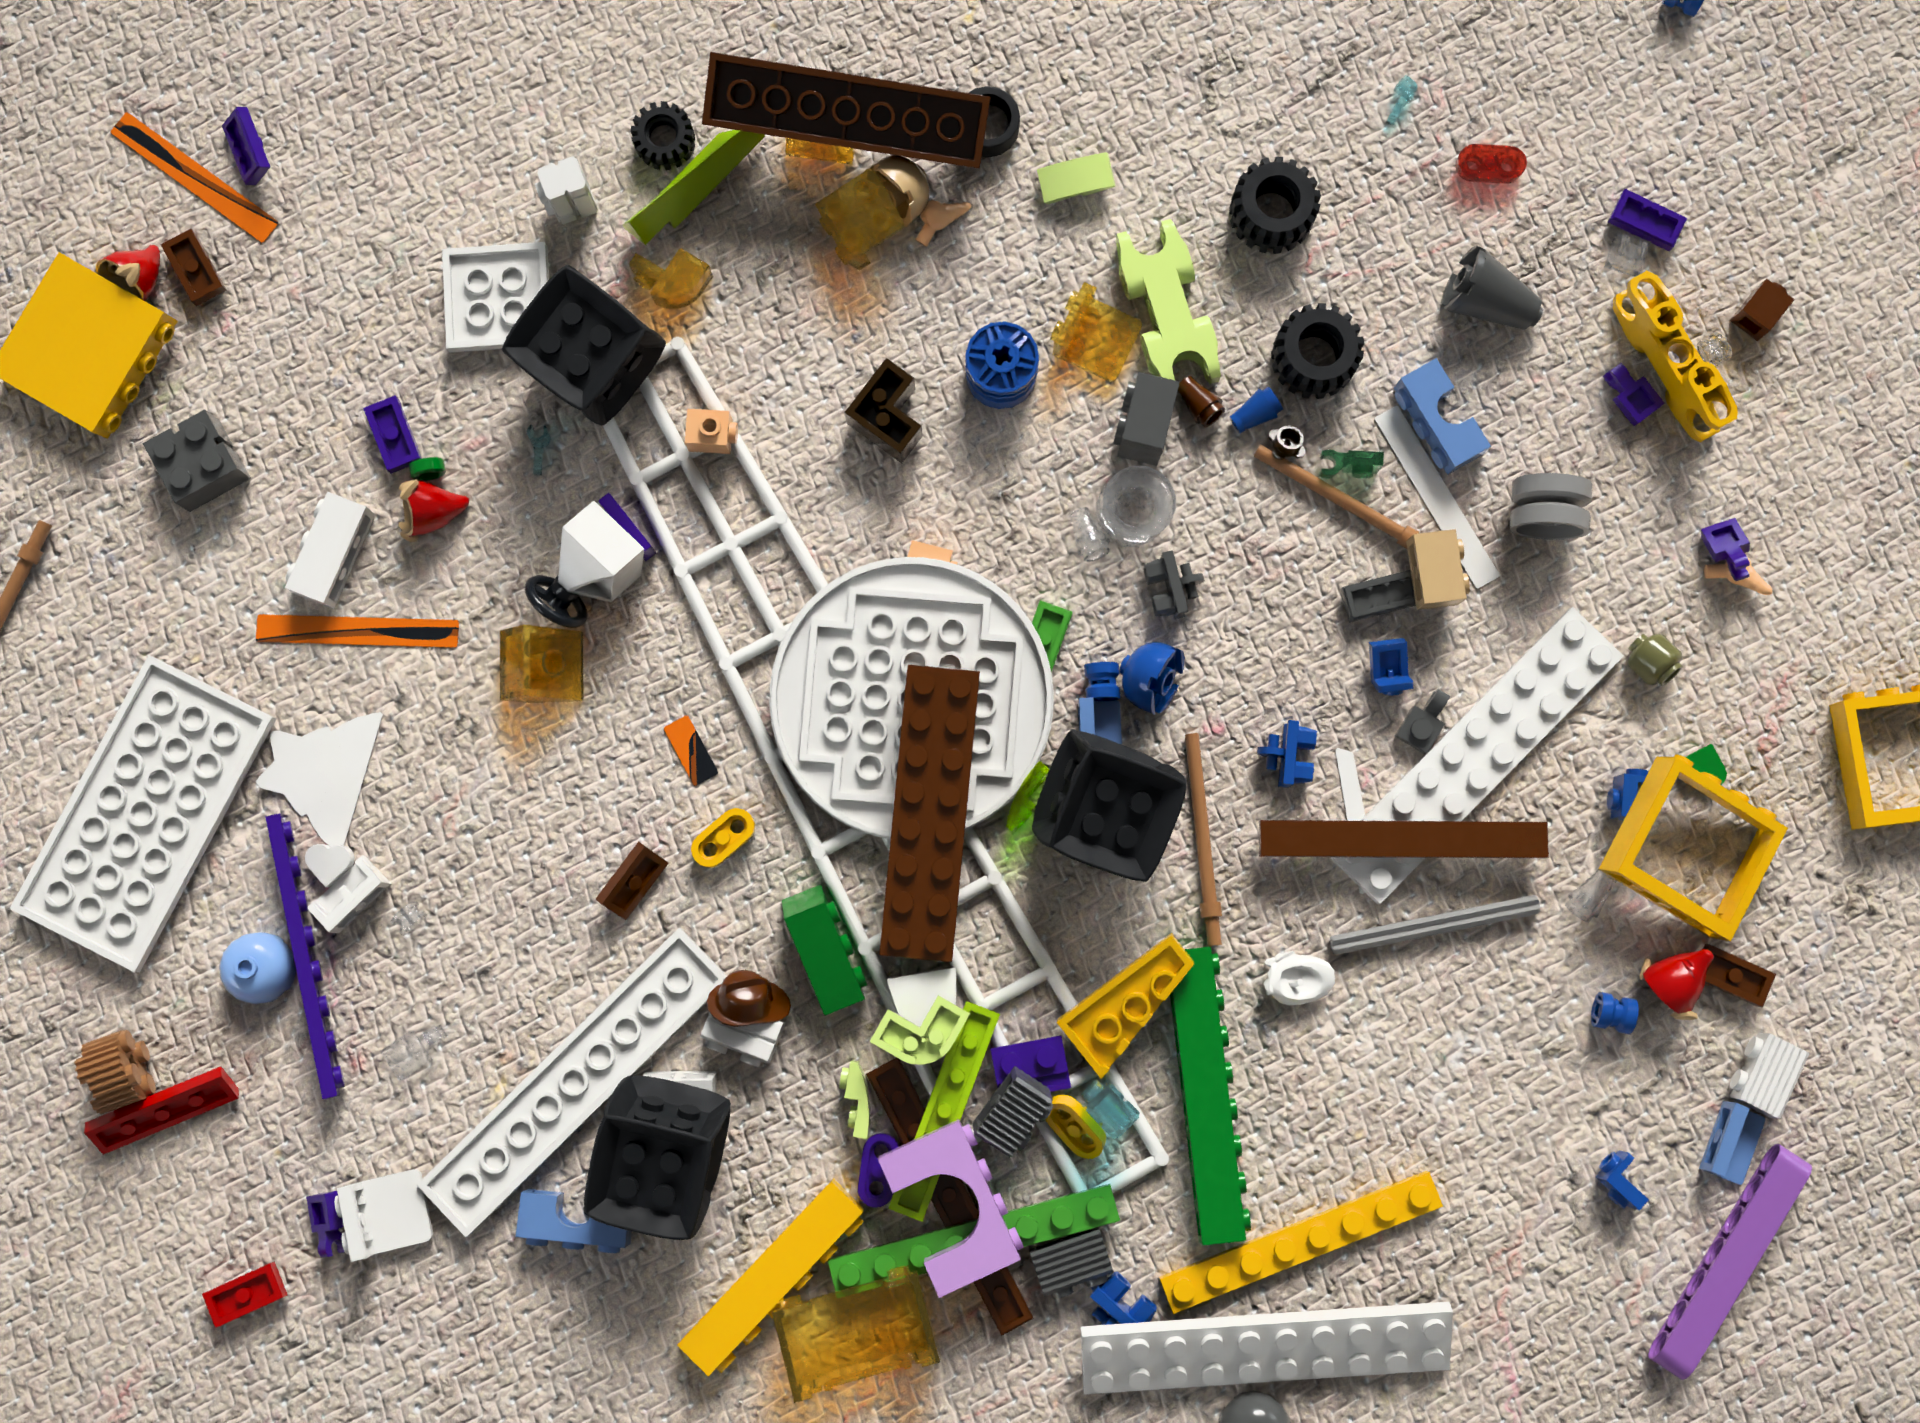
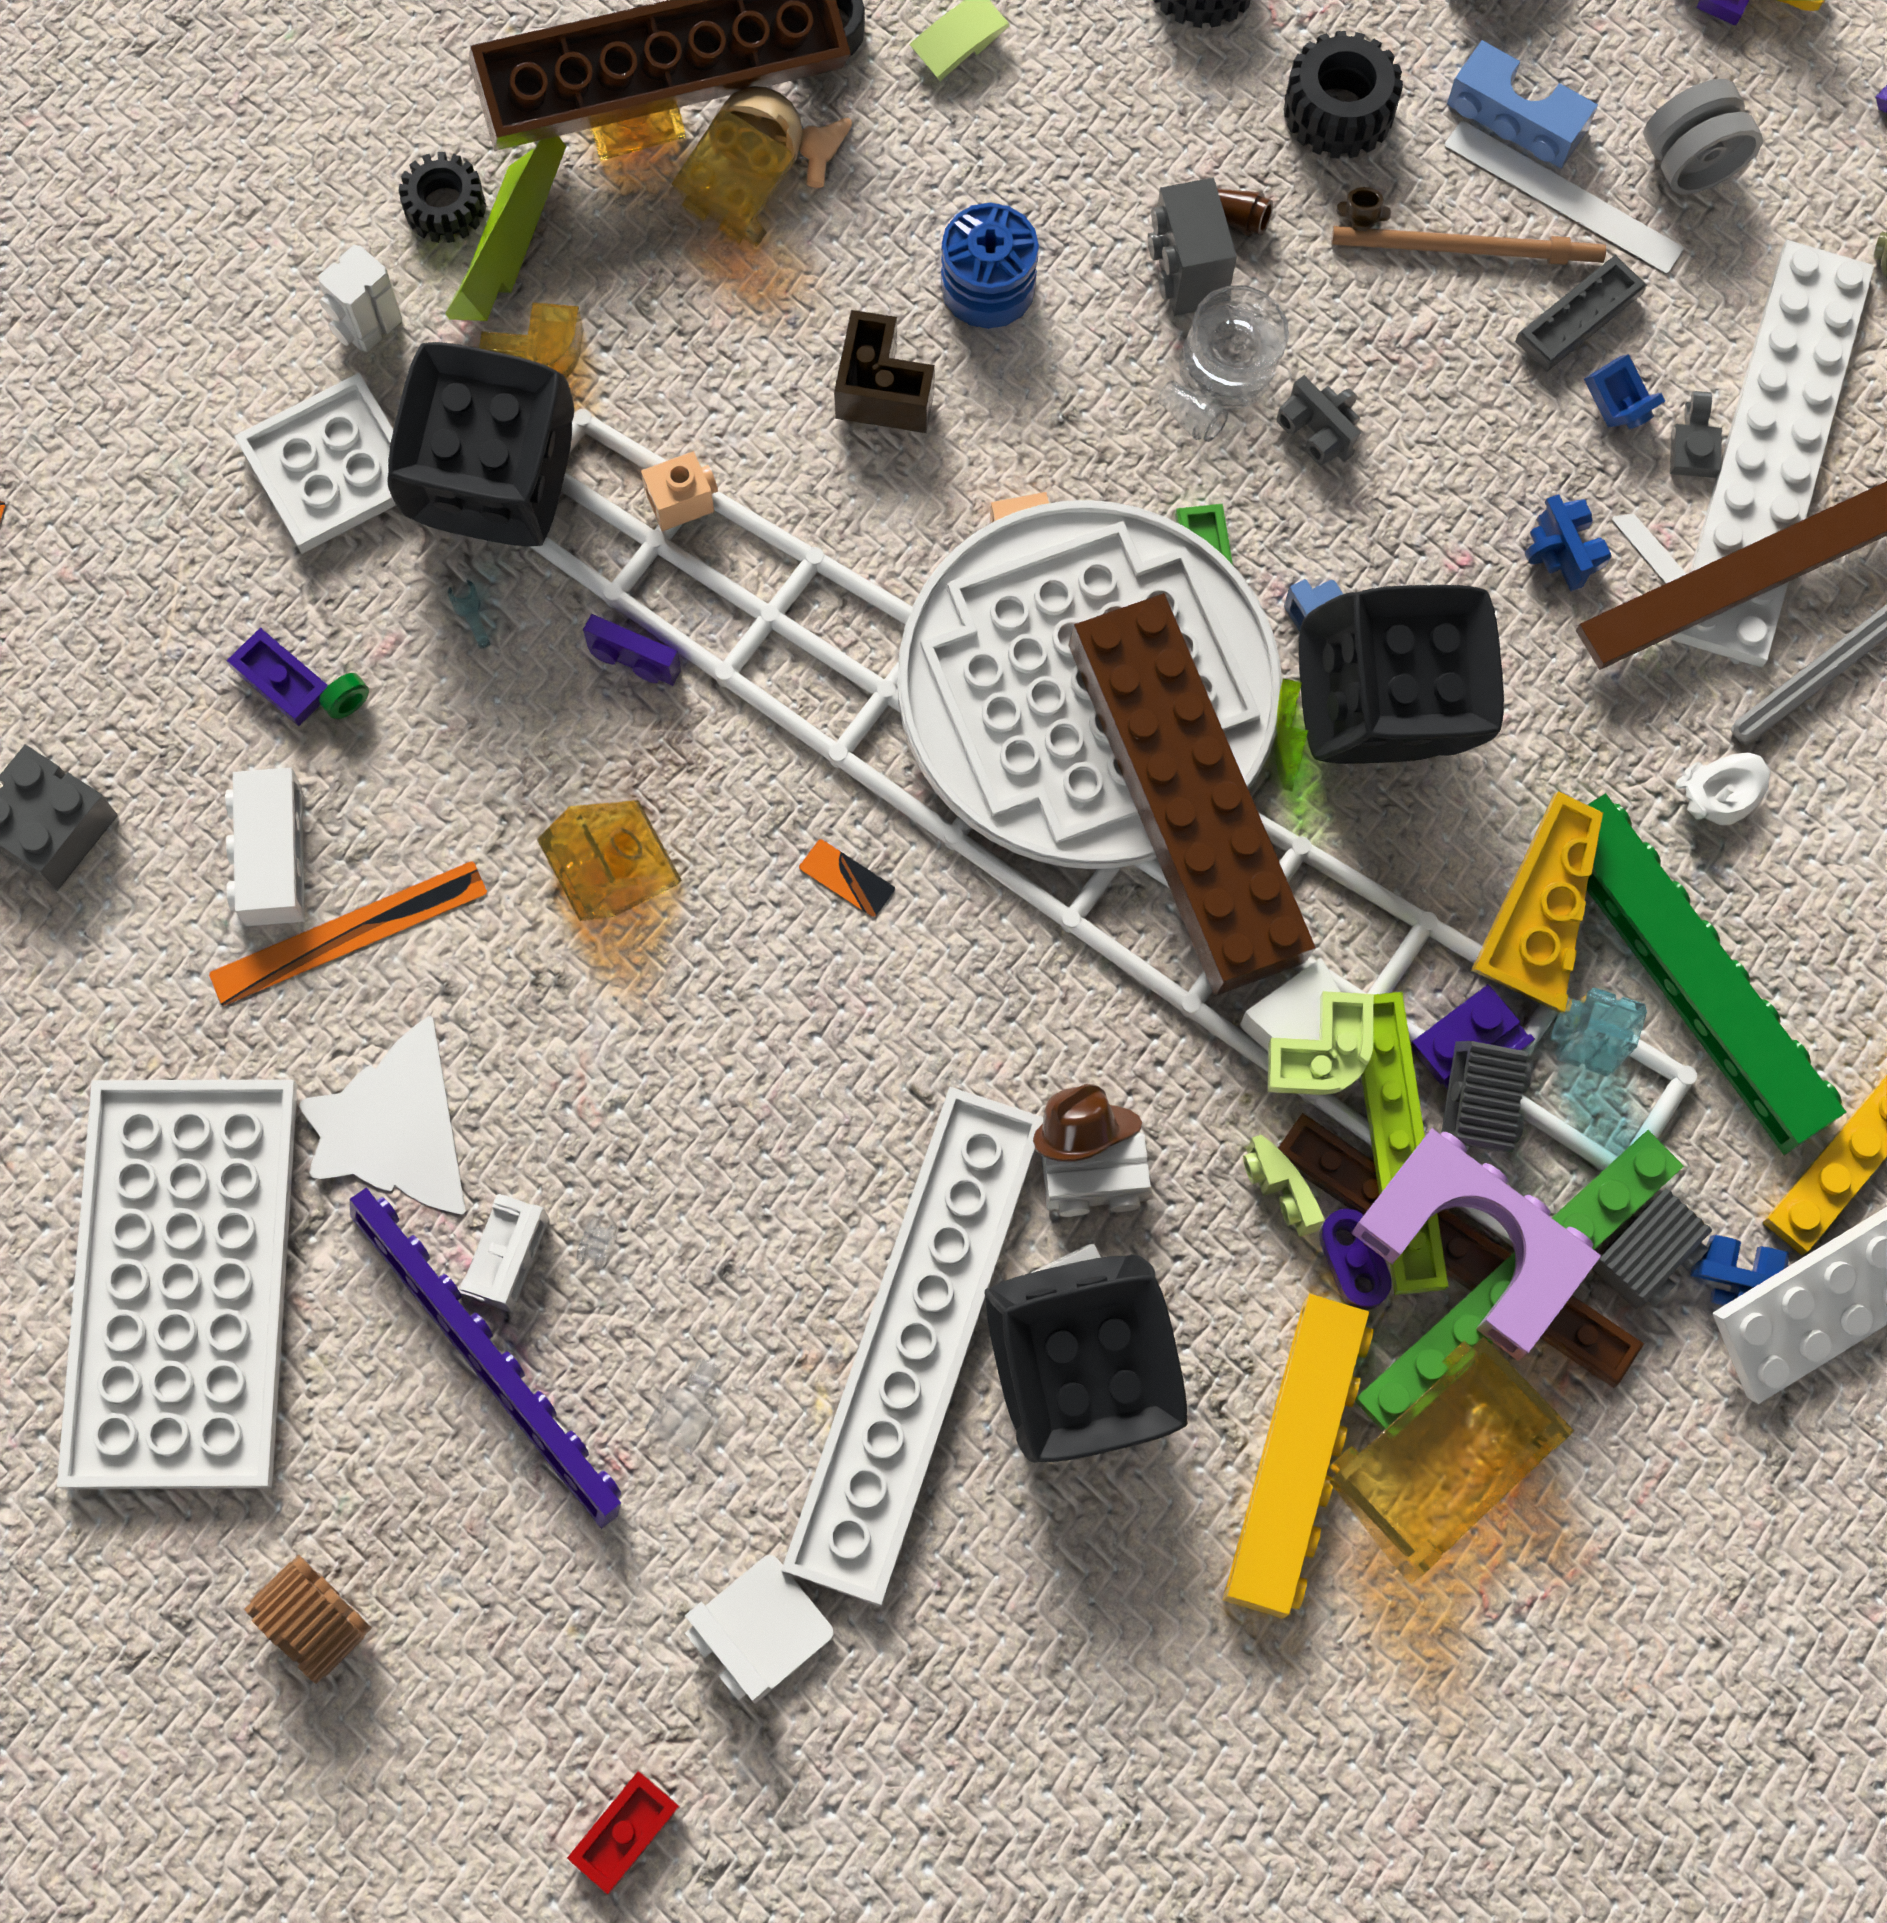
camera: 30 degrees left, 10 degrees down
red plate [84,1066,239,1155] -> none
light blue cylinder [219,932,297,1004] -> none
white tile [305,844,355,887] -> none
dark purple plate [306,1191,345,1258] -> none
red hat [398,479,469,542] -> none
medium blue arch [515,1189,632,1253] -> none
white piece [525,501,644,628] -> none
reddish brown plate [596,841,669,920] -> none
yellow plate [691,808,755,868] -> none
green wedge [782,884,868,1016] -> none
yellow plate [1046,1095,1106,1159] -> none
clear yellow bracket [1050,282,1142,382] -> none
blue wheel [1084,662,1120,701] -> none
yellowish green piece [1115,219,1221,384] -> none
blue cylinder [1119,642,1185,715] -> none
medium nougat bar [1185,733,1222,946] -> none
blue cone [1229,387,1283,434] -> none
clear green plate [1319,449,1384,479] -> none
tan brick [1406,529,1470,610] -> none

